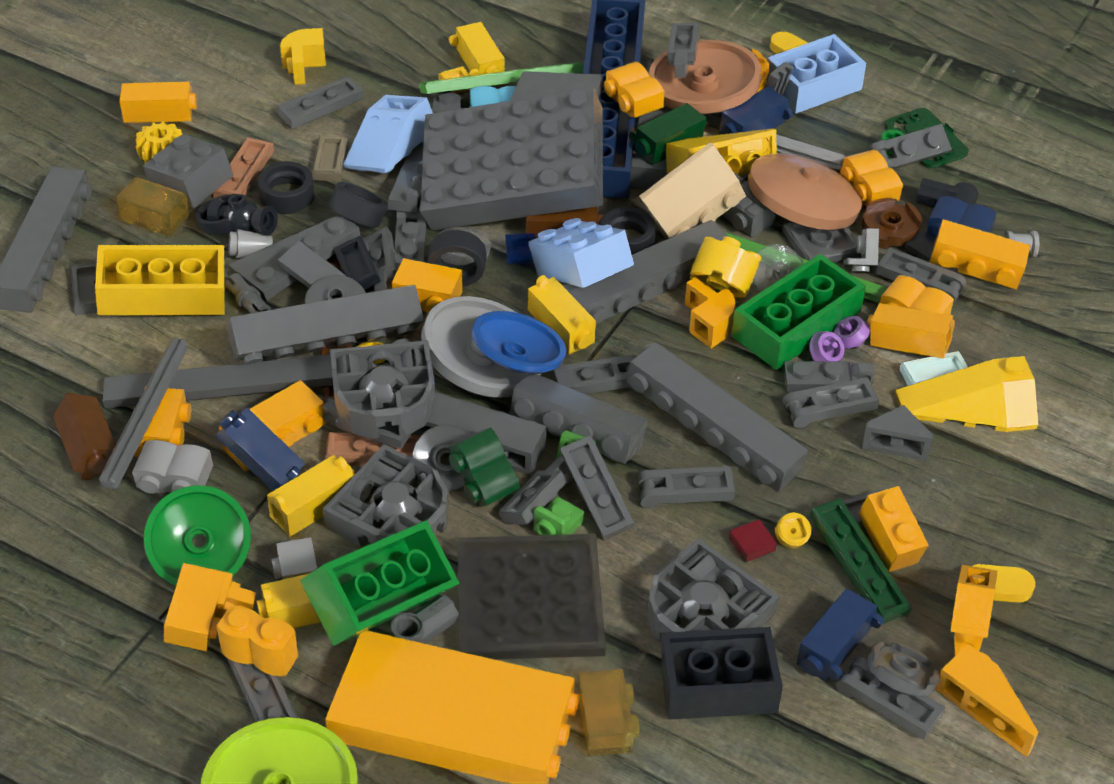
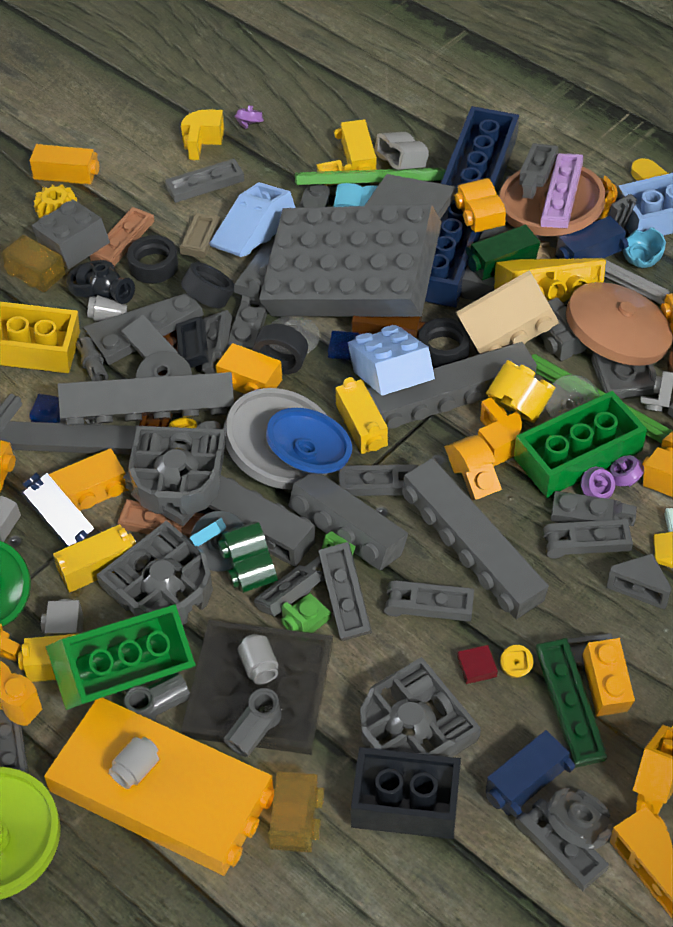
camera: 15 degrees right, 5 degrees up
none -> clear blue plate [29,394,60,423]
none -> light grey brick [109,737,159,789]
none -> medium azure tile [190,518,227,547]
none -> dark grey piece [224,688,282,758]
none -> medium lavender hat [234,105,264,129]
none -> light grey brick [238,634,278,684]
none -> light grey brick [374,132,429,170]
none -> light orange brick [444,435,502,500]
none -> lavender tile [541,153,583,228]
none -> medium azure hair [623,227,666,268]

